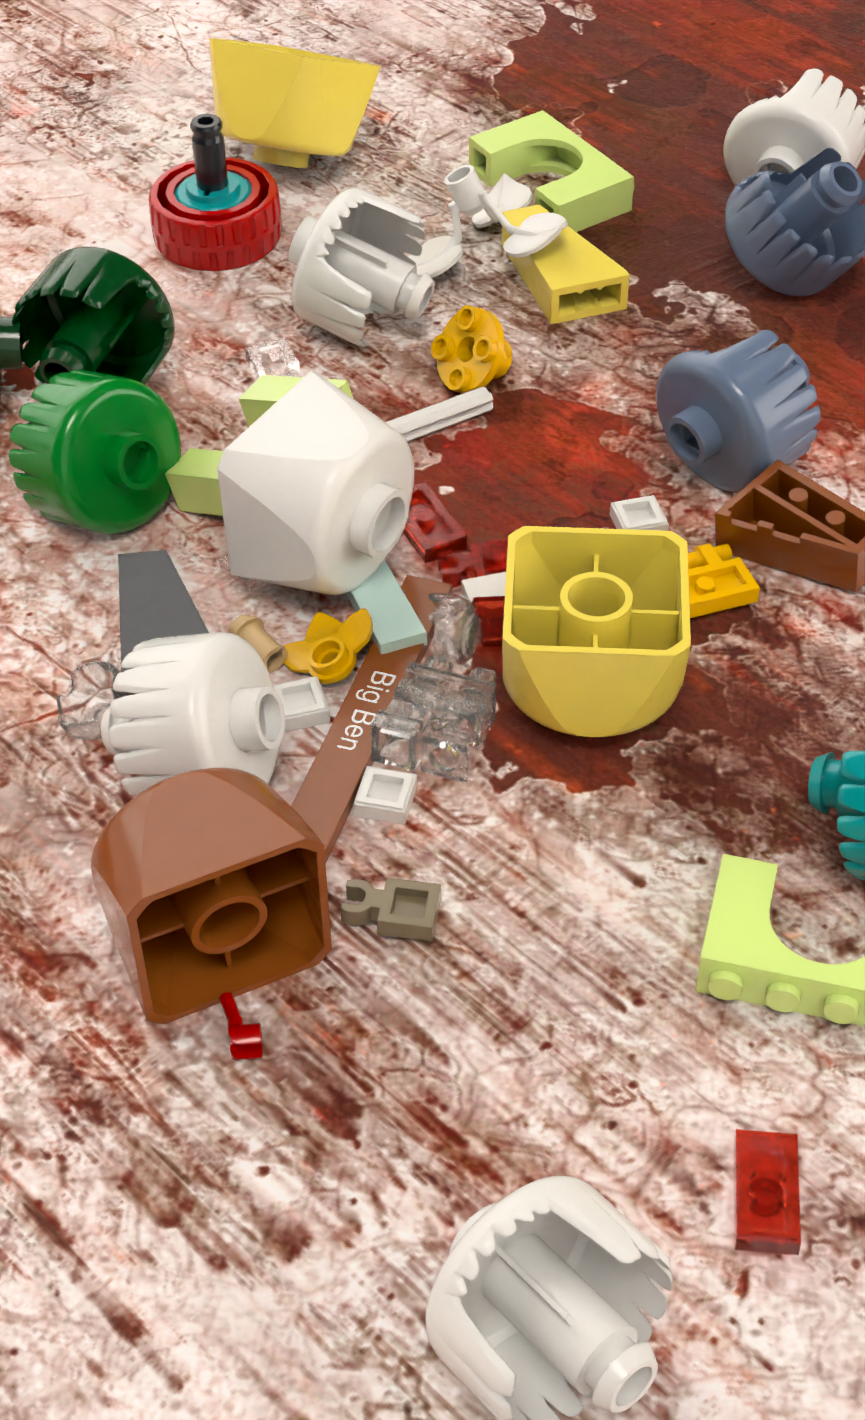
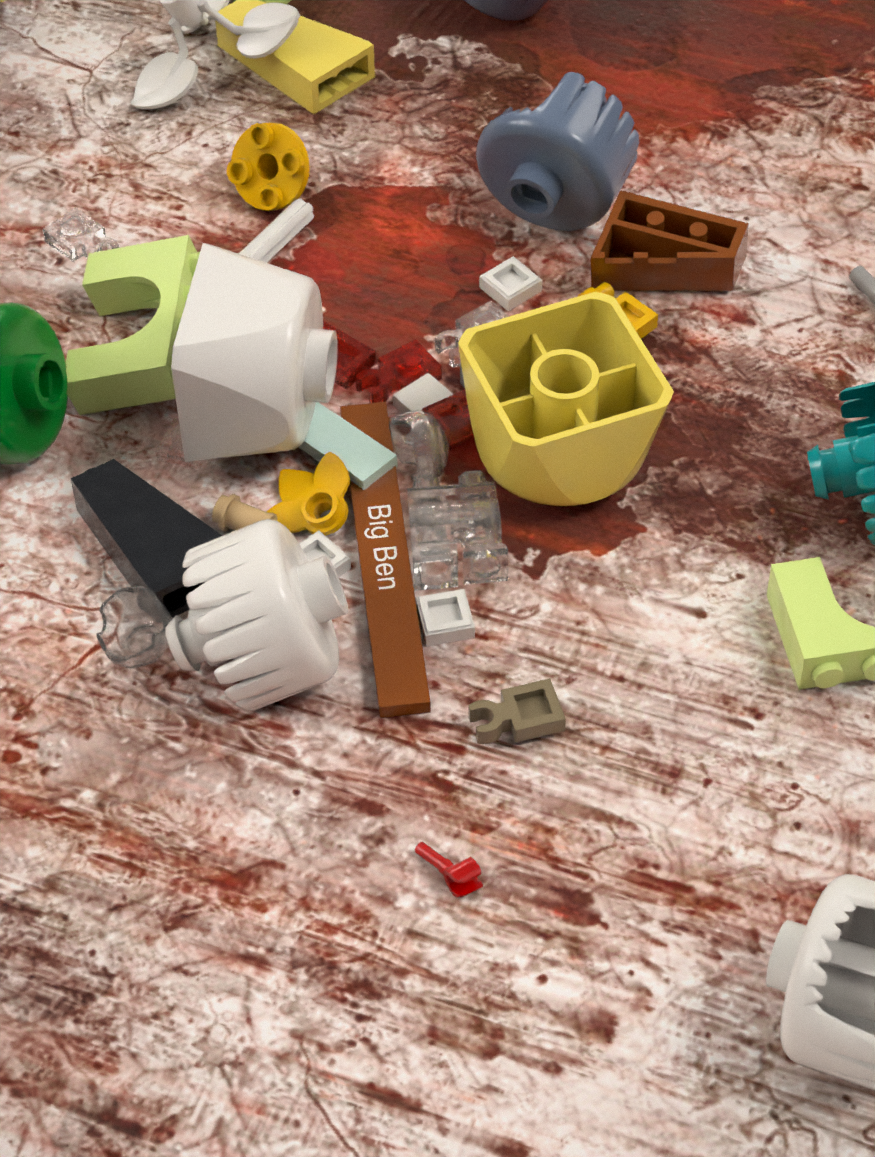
camera: 25 degrees left, 5 degrees up
dark orange piece [91,768,332,1024] -> none
white piece [288,187,435,347] -> none

